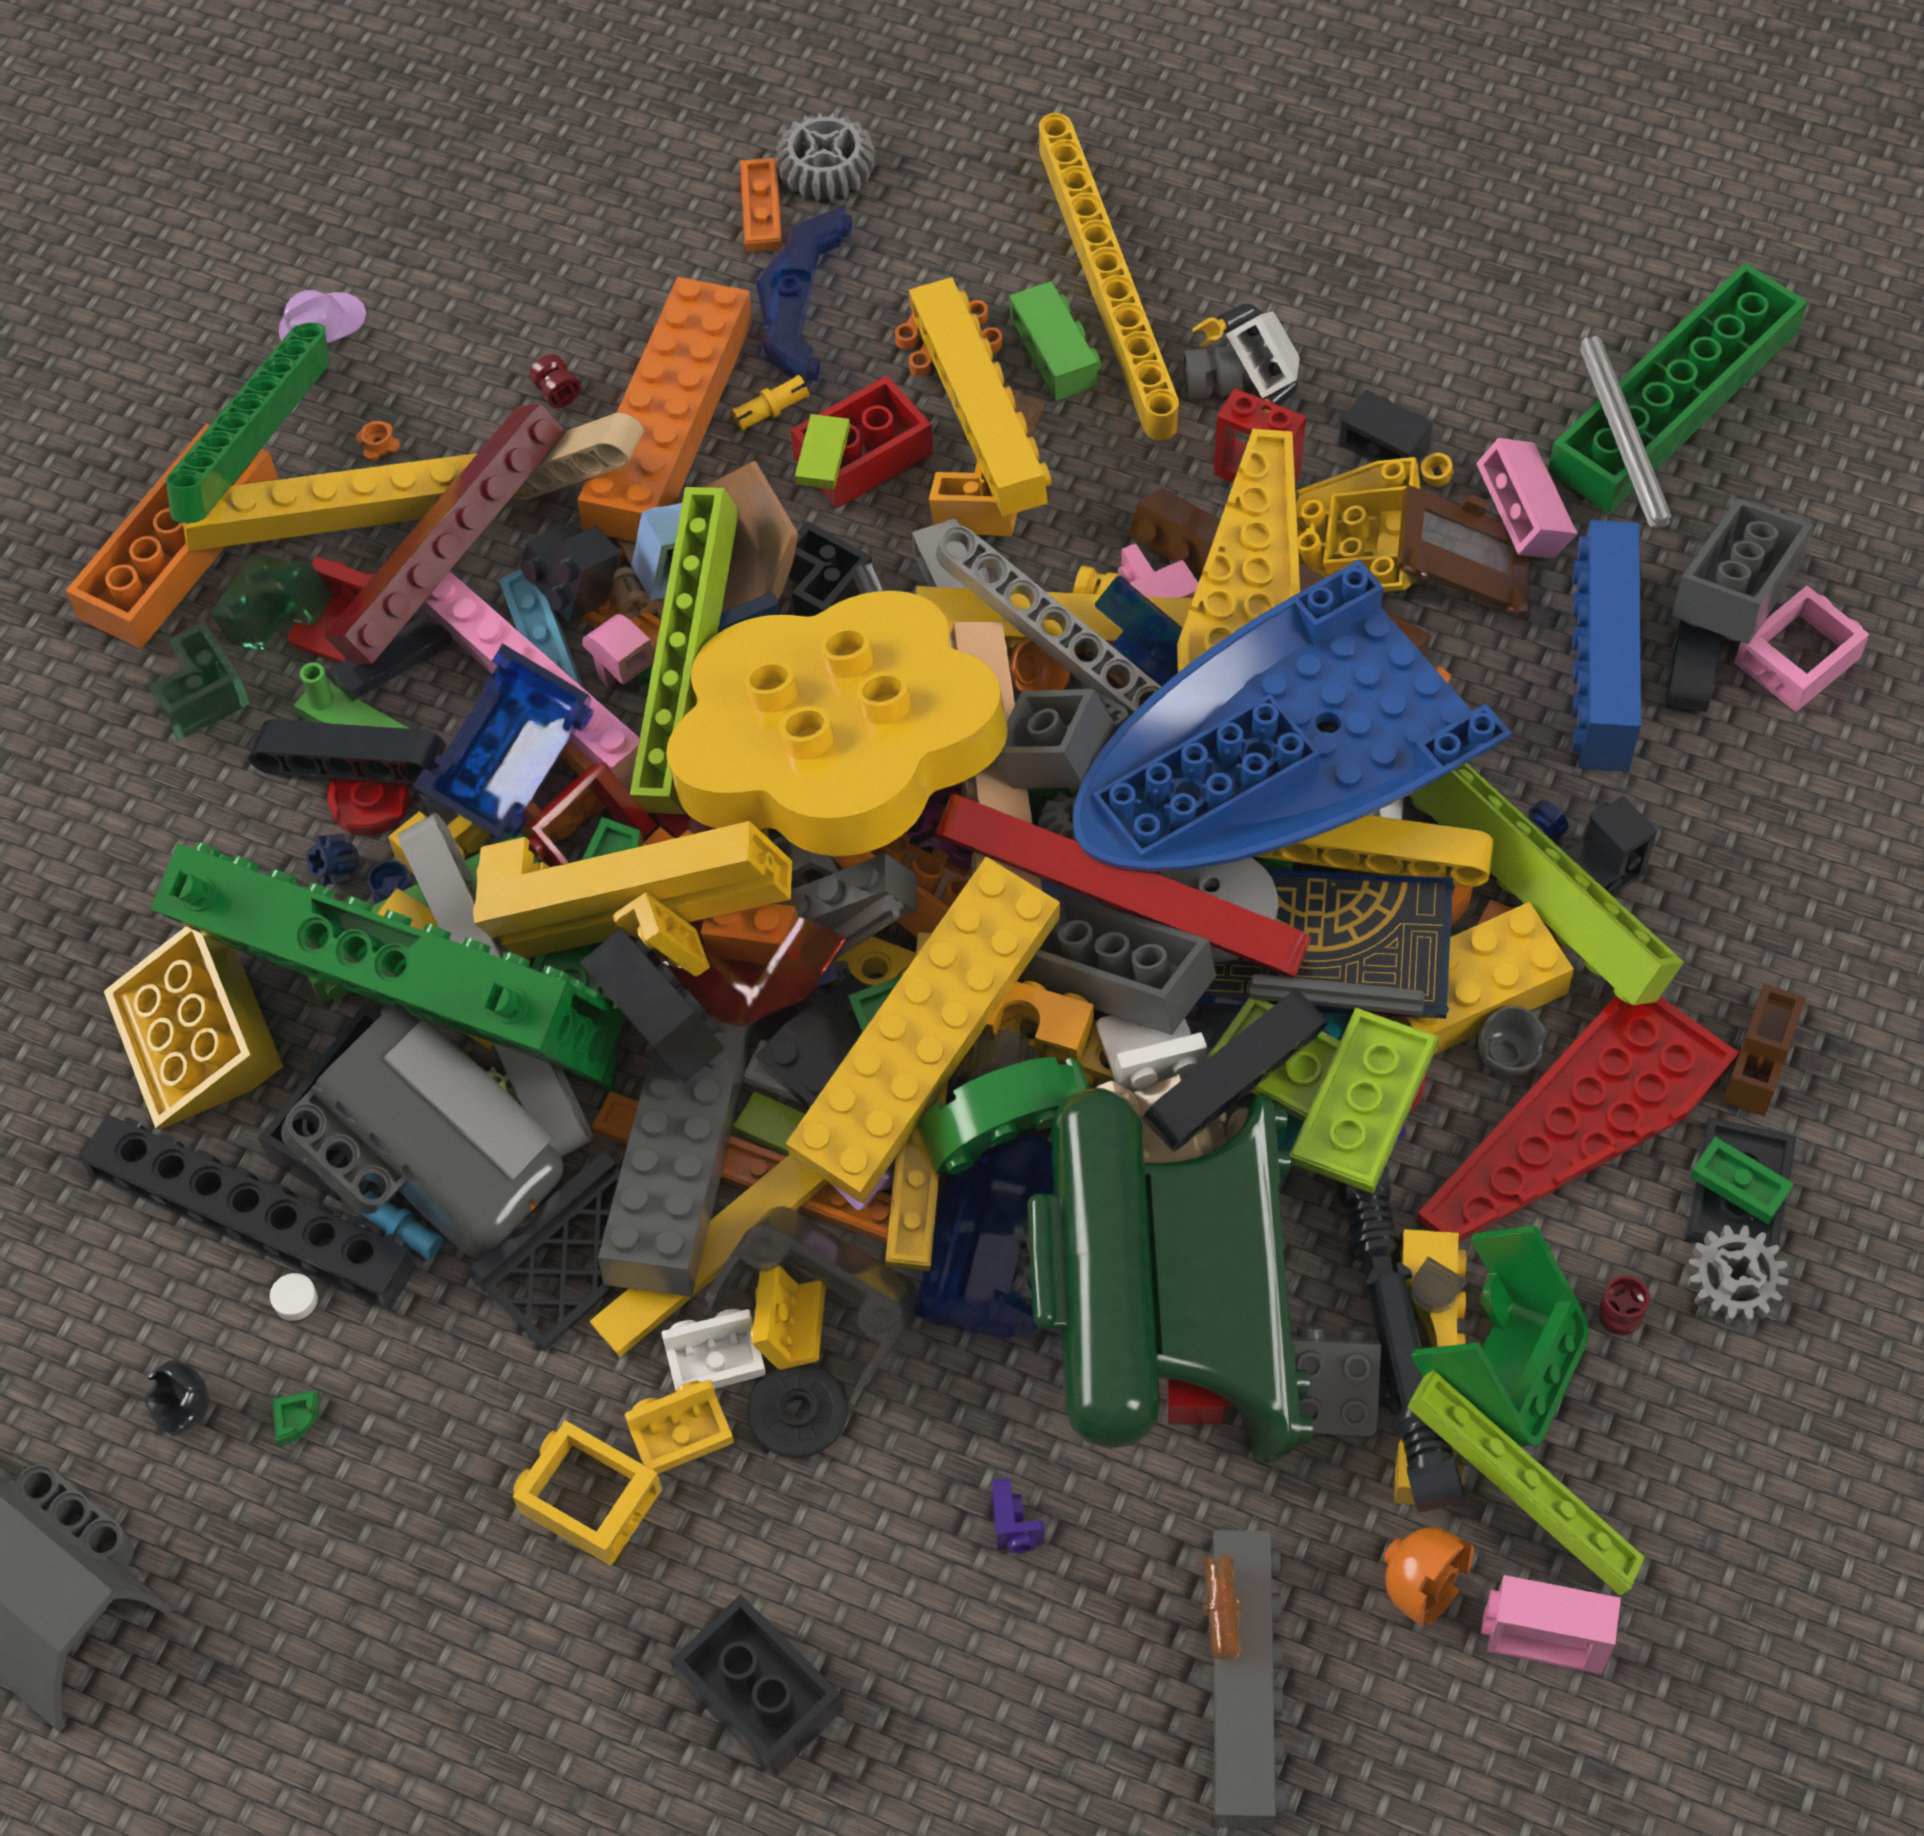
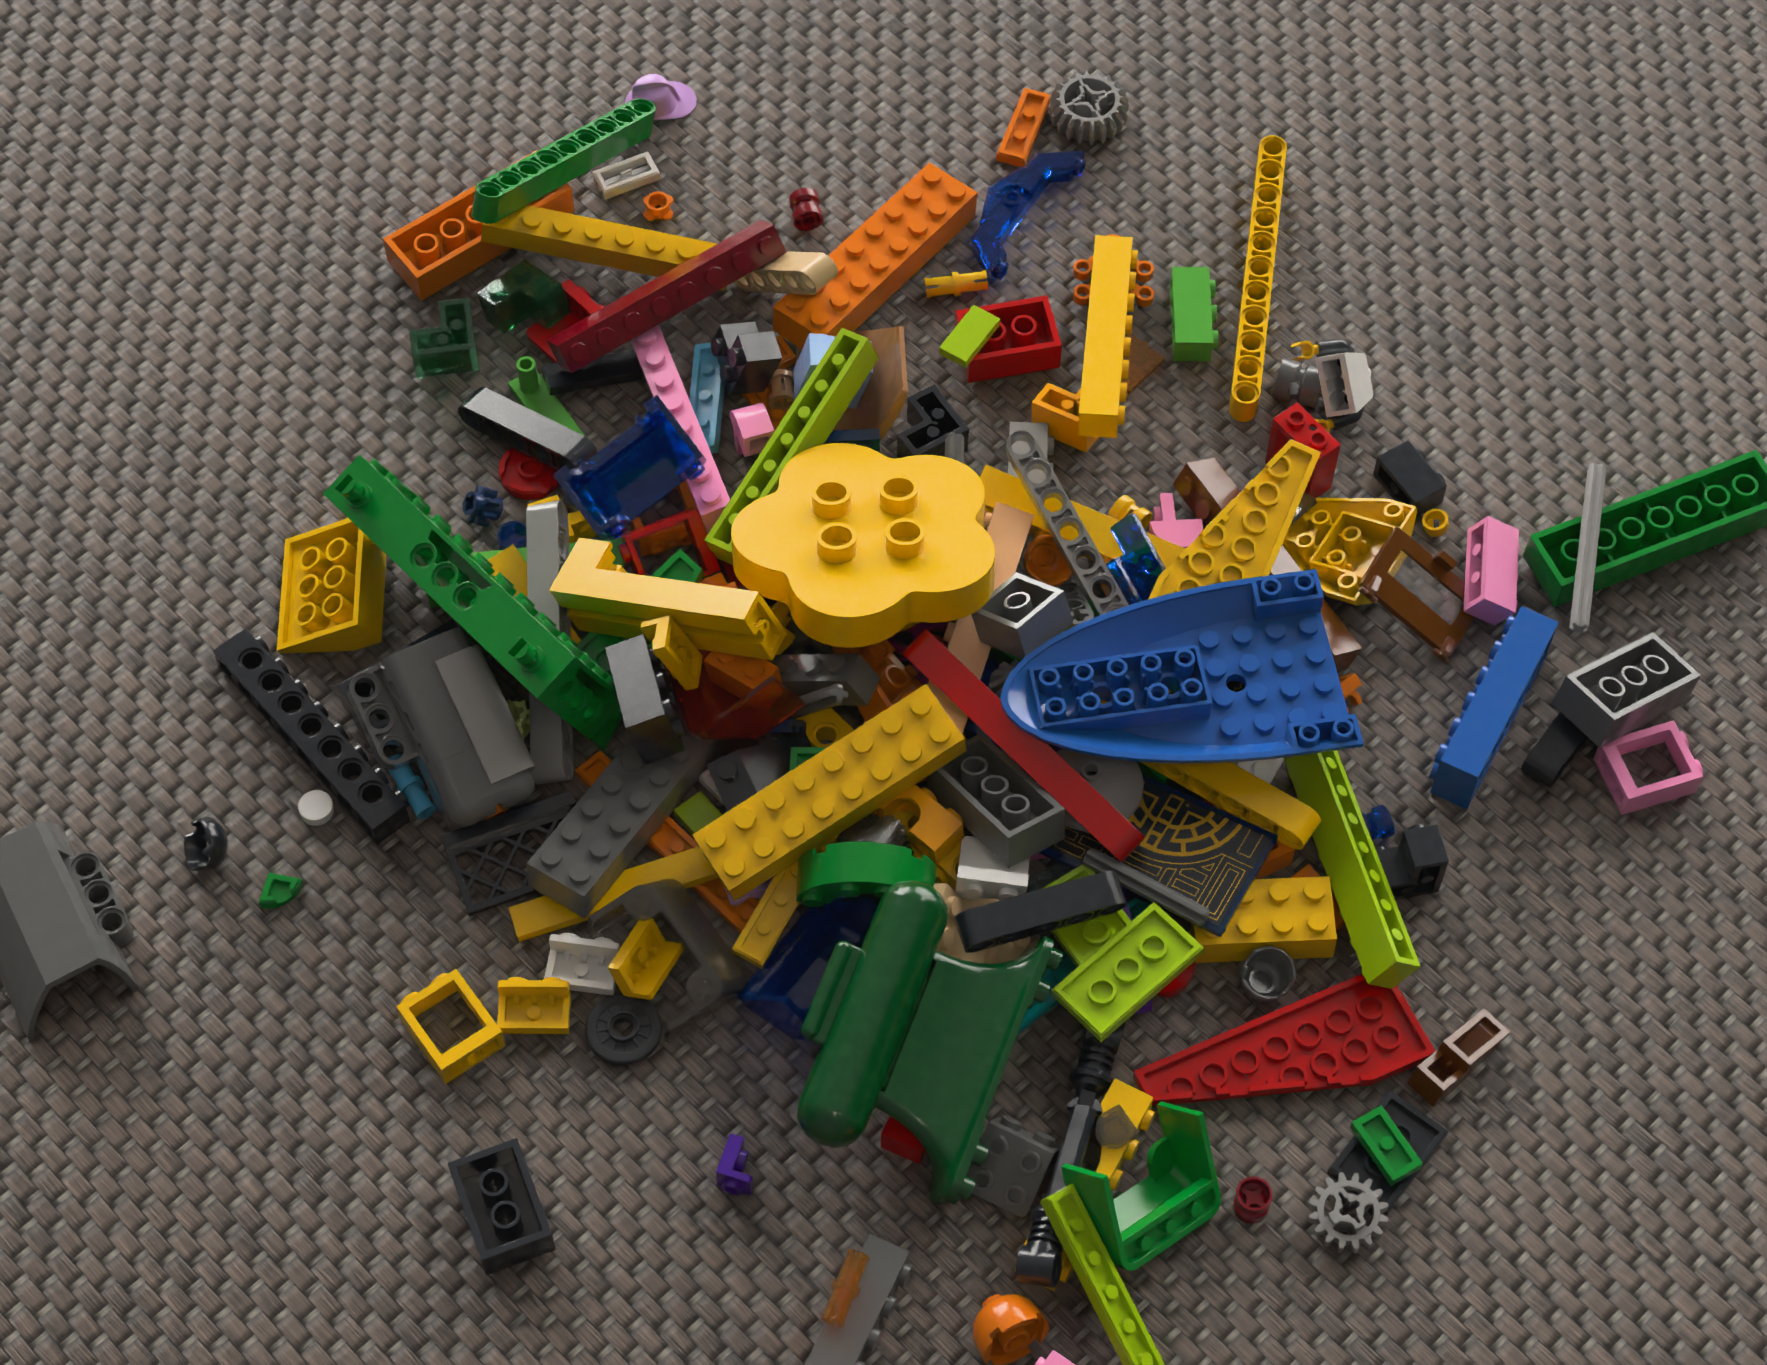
camera: 20 degrees right, 0 degrees up
none -> white tile [592,151,661,200]

